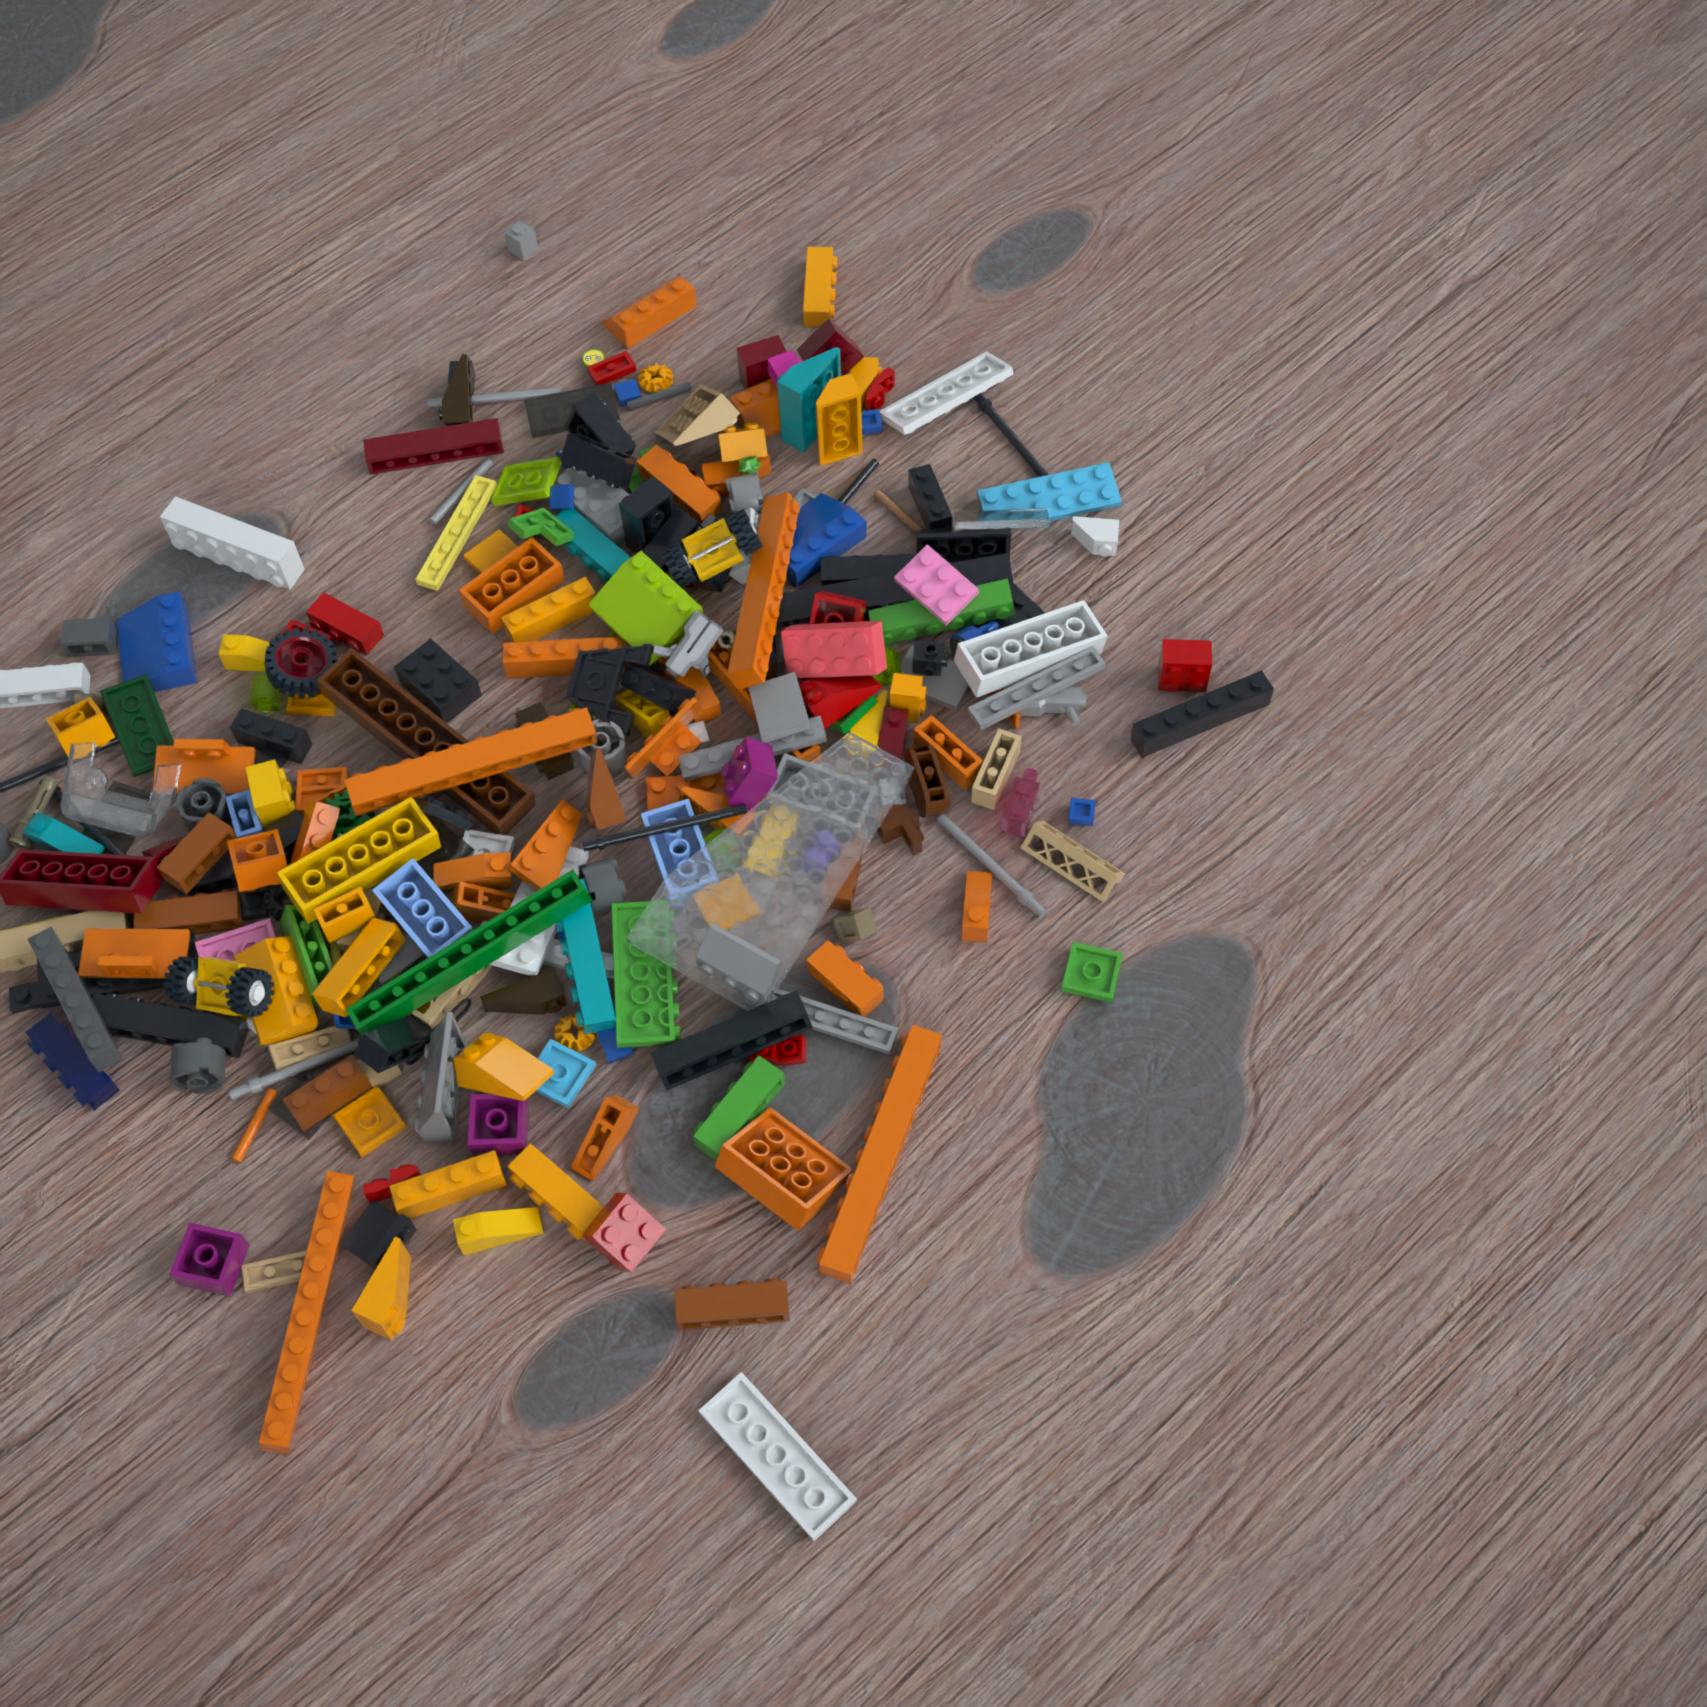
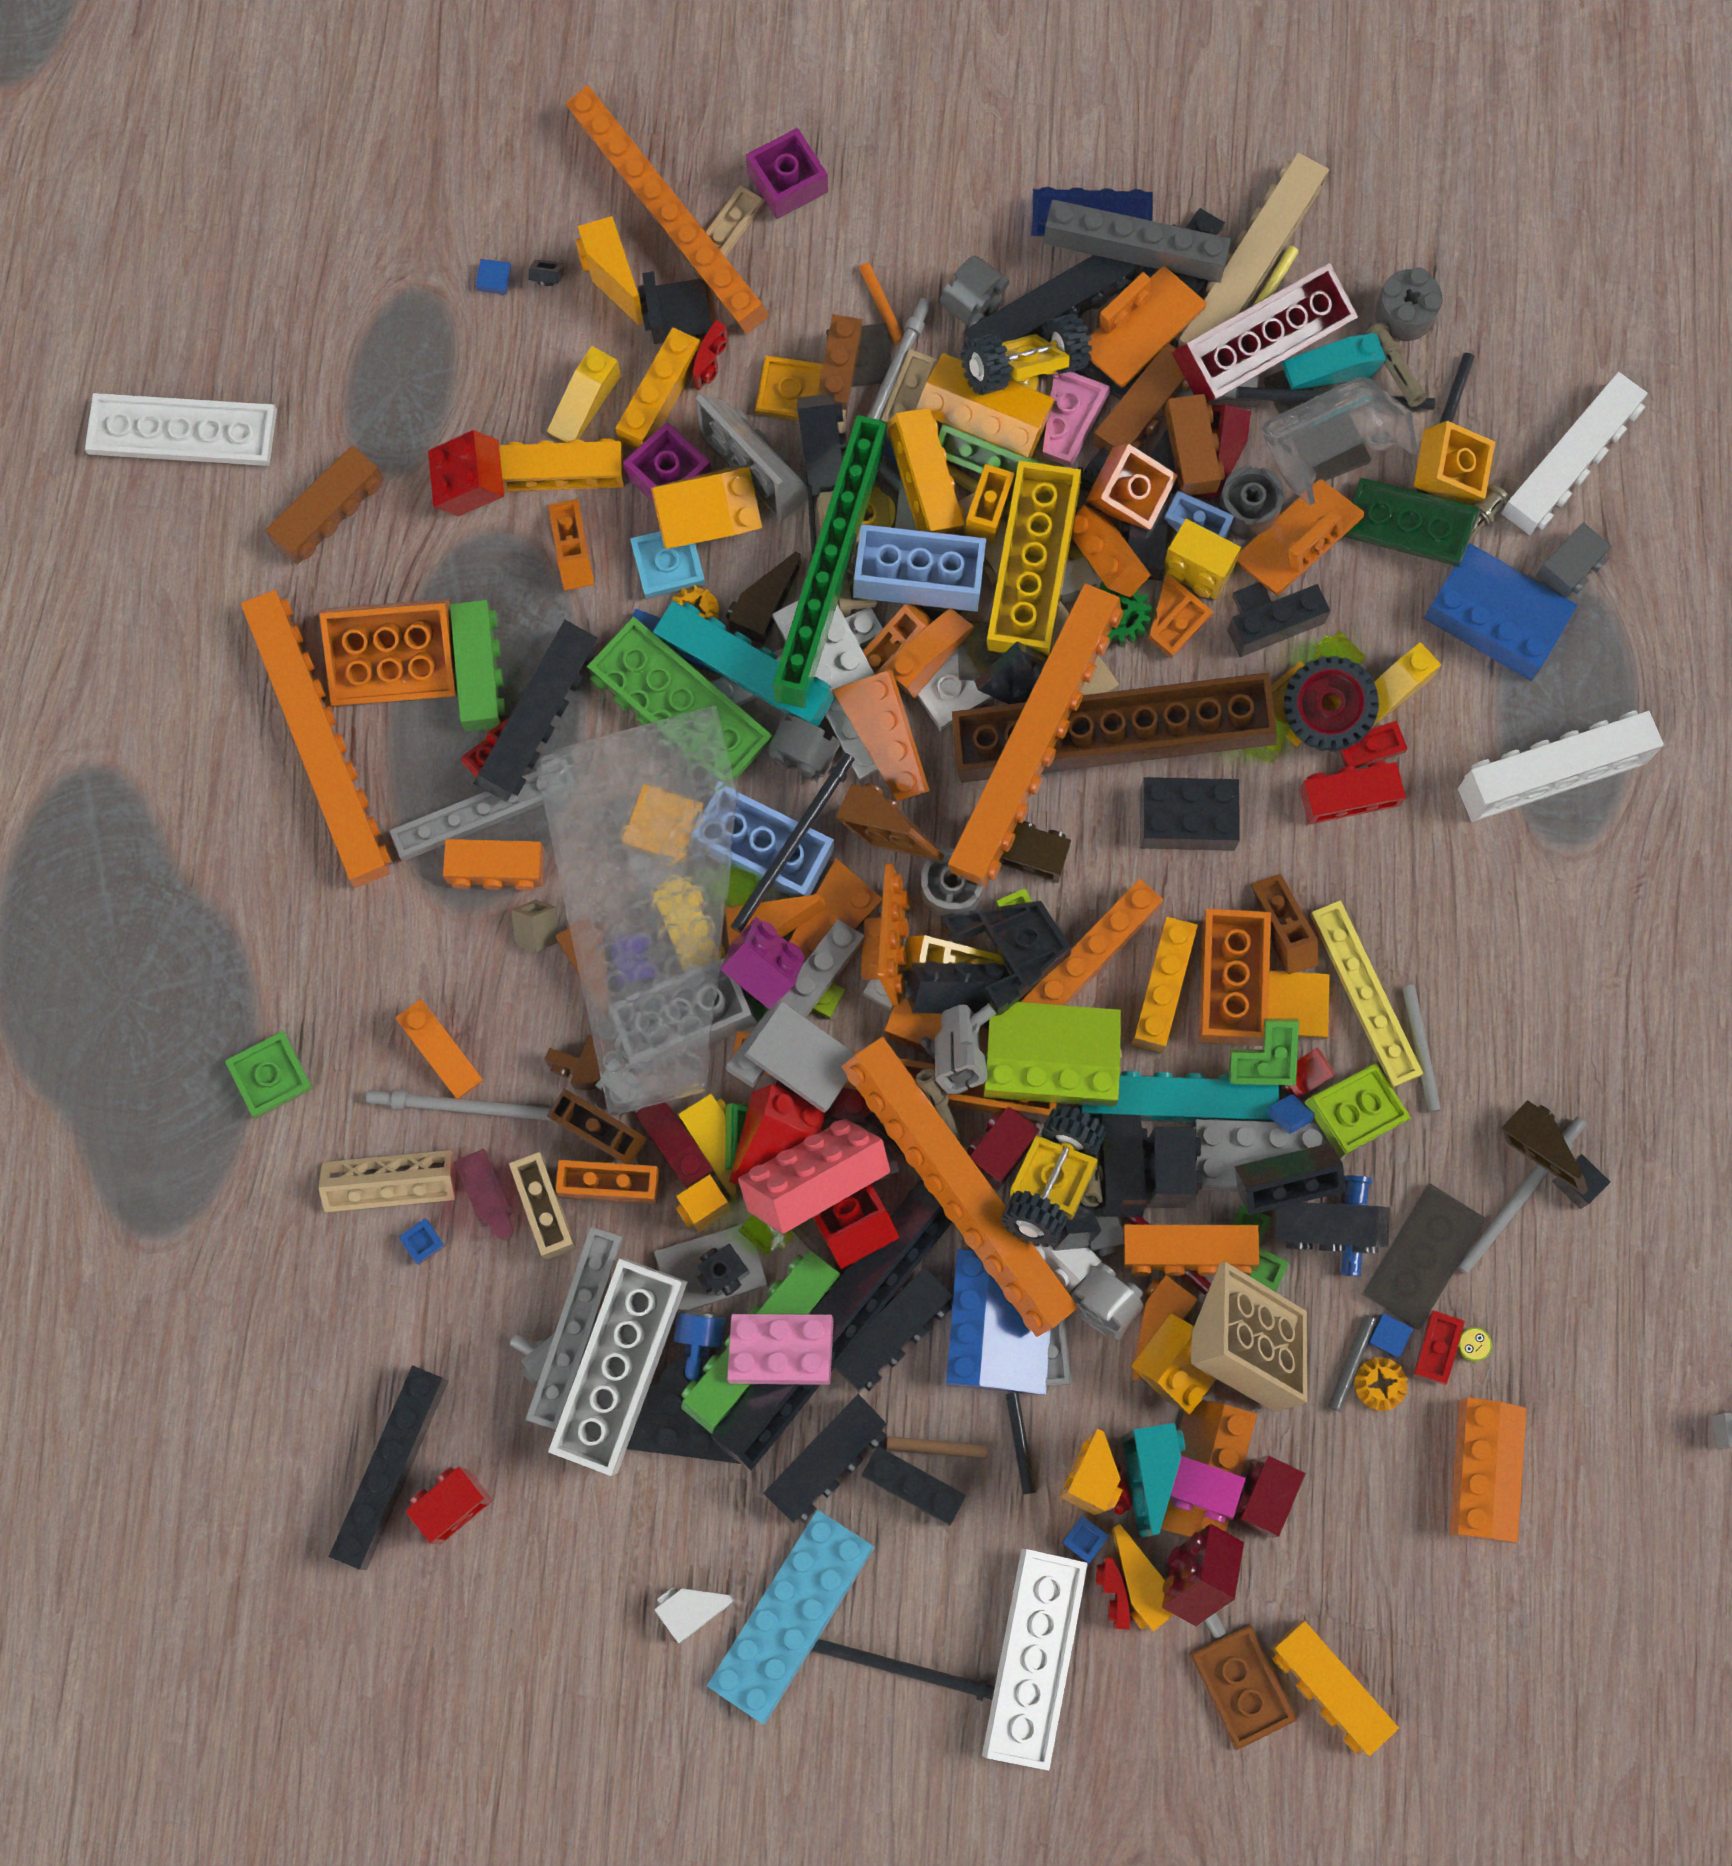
camera: 135 degrees right, 15 degrees up
dark red brick [363,418,504,475] -> none
light grey slope [696,922,781,1003] -> none
bright green plate [738,456,761,474] -> none
clear smoke tile [954,508,1049,531] -> none
none -> blue tile [476,259,511,295]
none -> black plate [528,259,564,286]
none -> dark red brick [967,1106,1040,1191]
none -> dark orange tile [1189,1624,1297,1751]
none -> dark orange slope [1251,874,1319,974]

